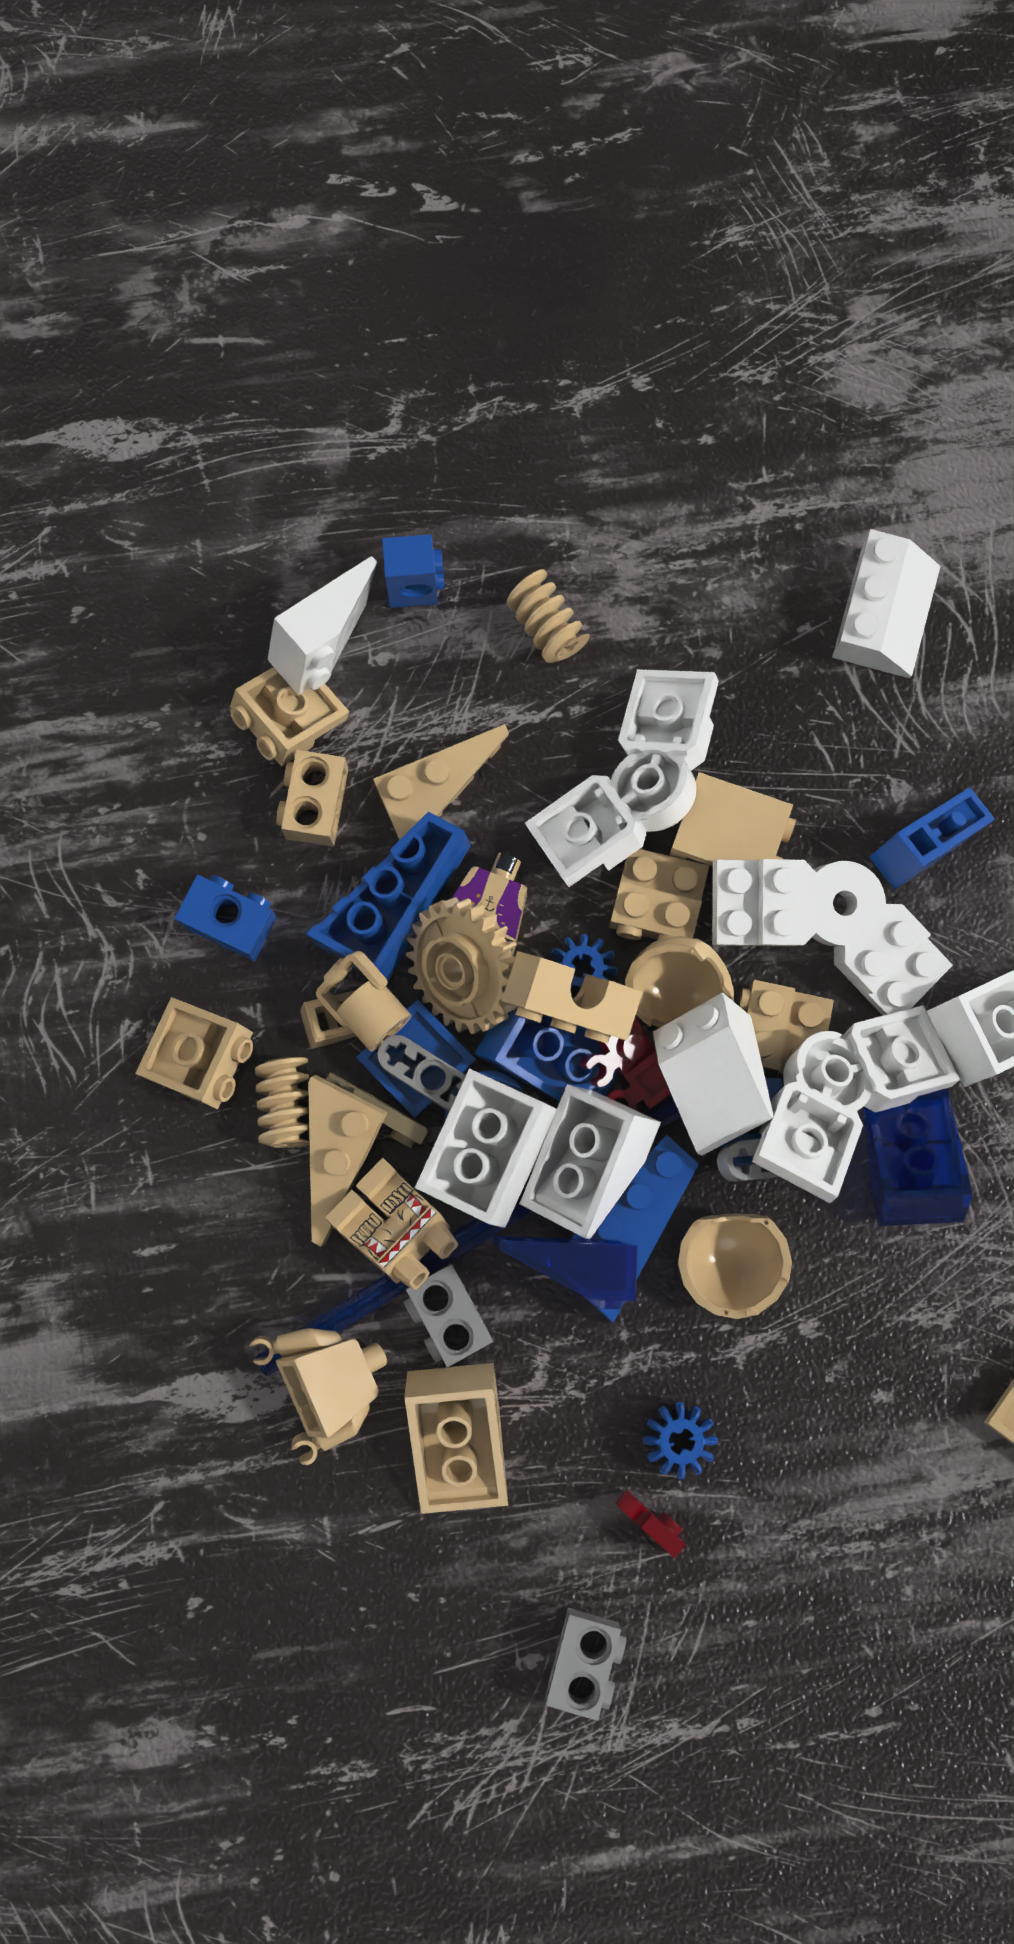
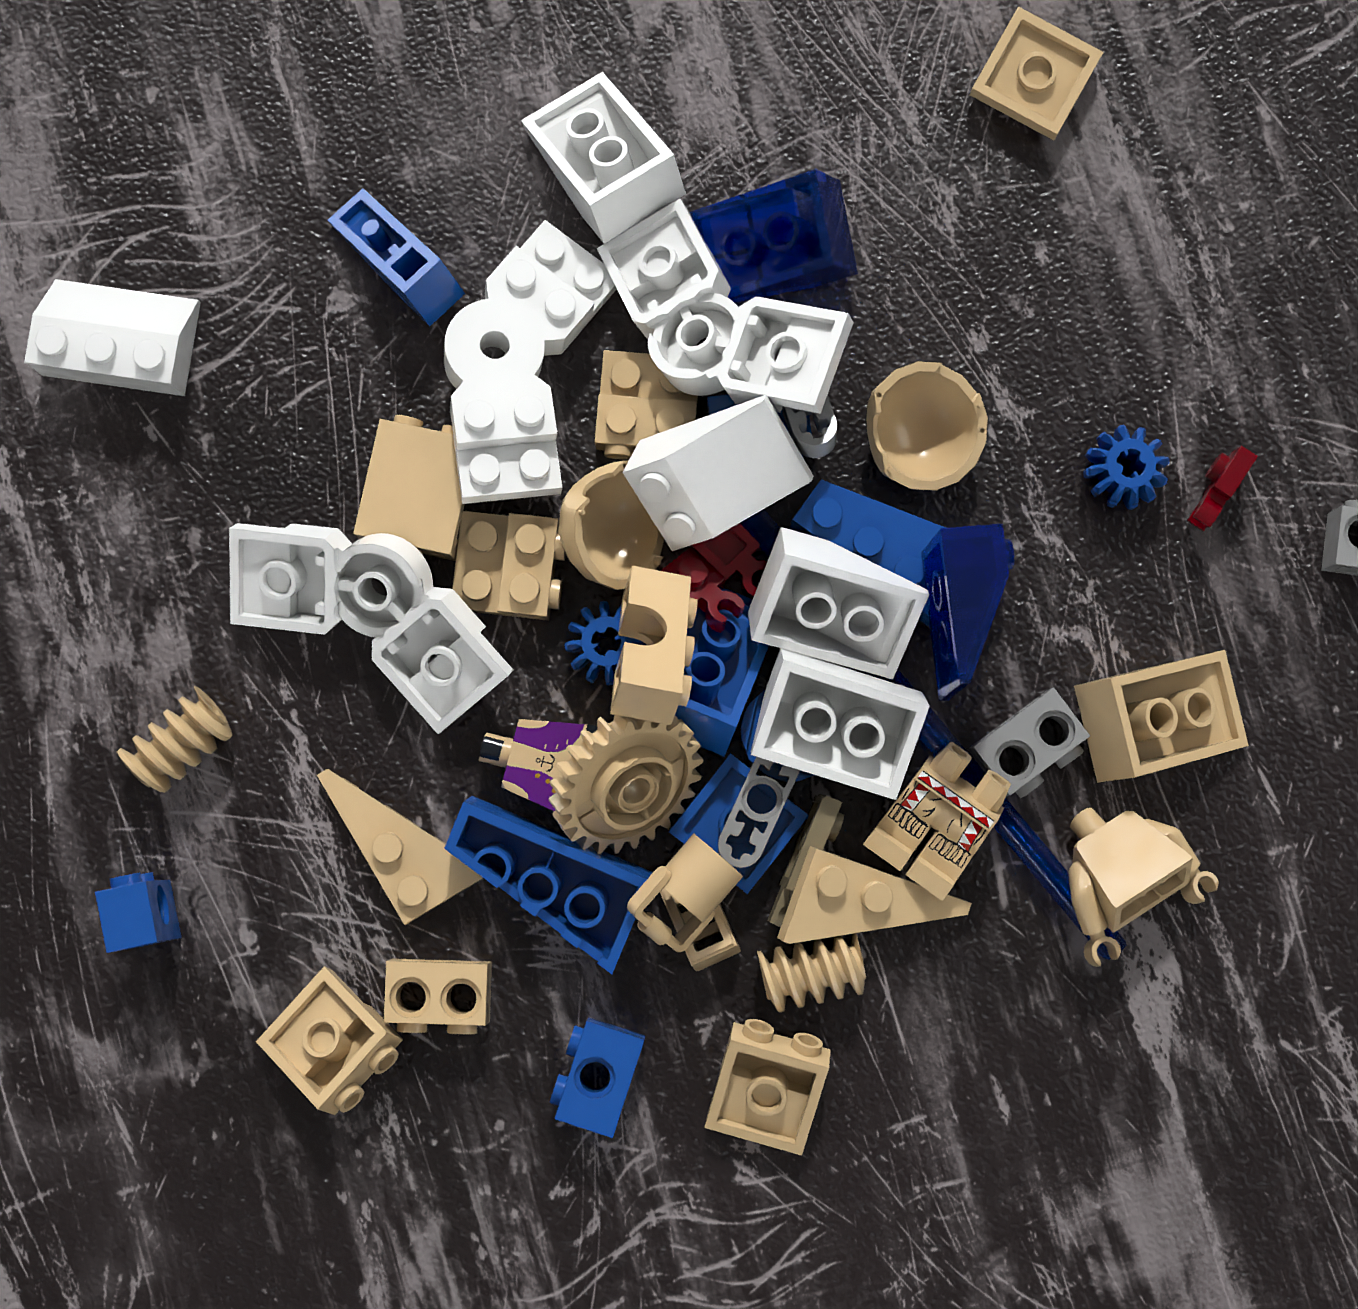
camera: 95 degrees left, 5 degrees up
white slope [267,556,377,695] -> none

